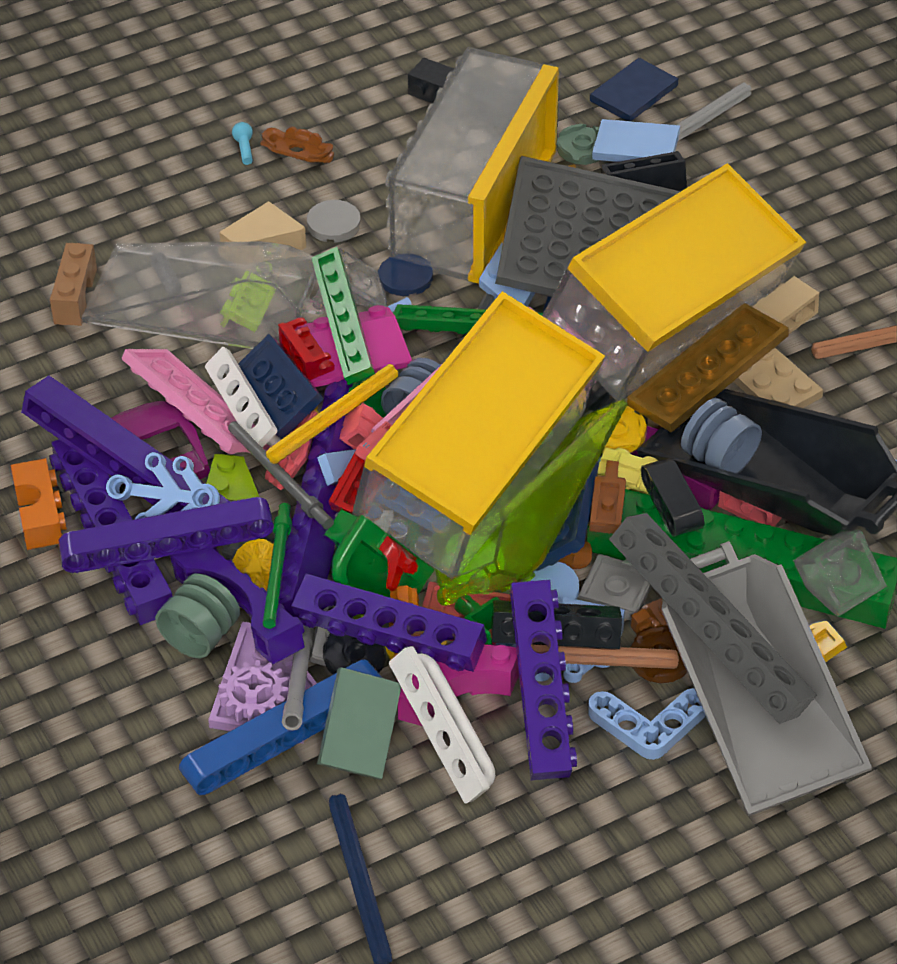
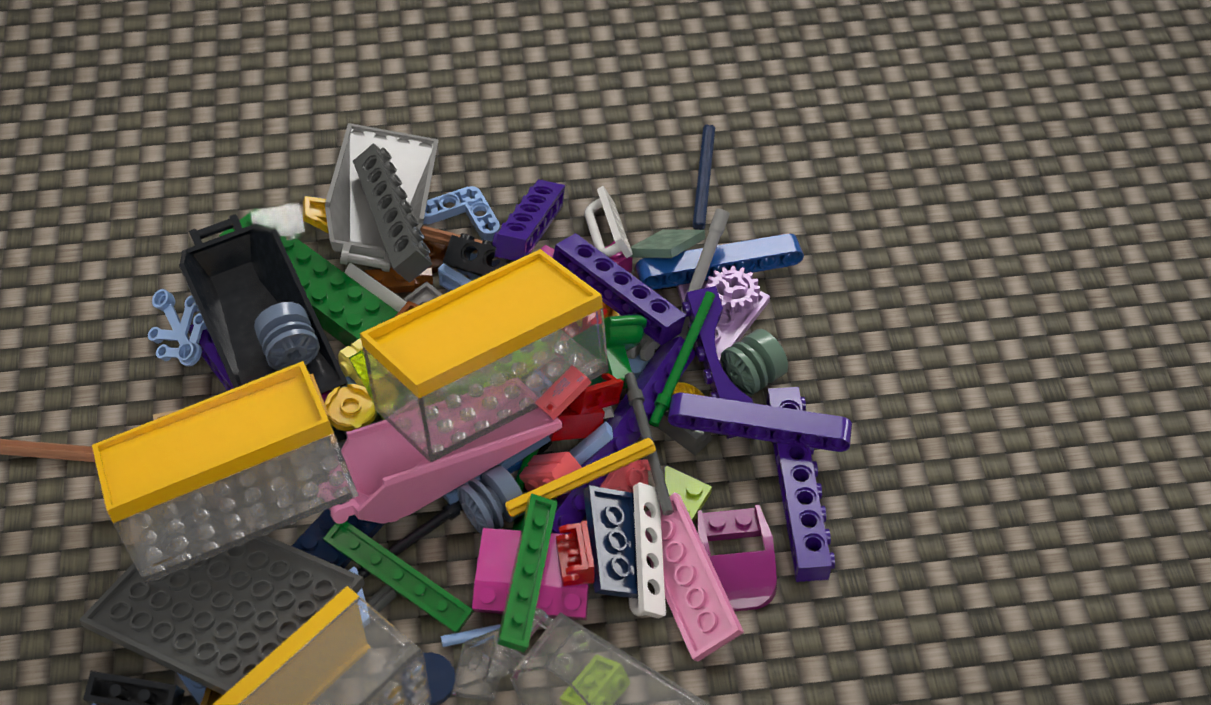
camera: 160 degrees left, 5 degrees up
orange arch [11,458,67,550] -> none
dark purple brick [21,375,230,514] -> none
light blue plant [106,452,220,520] -> none
black beam [641,457,705,537] -> none

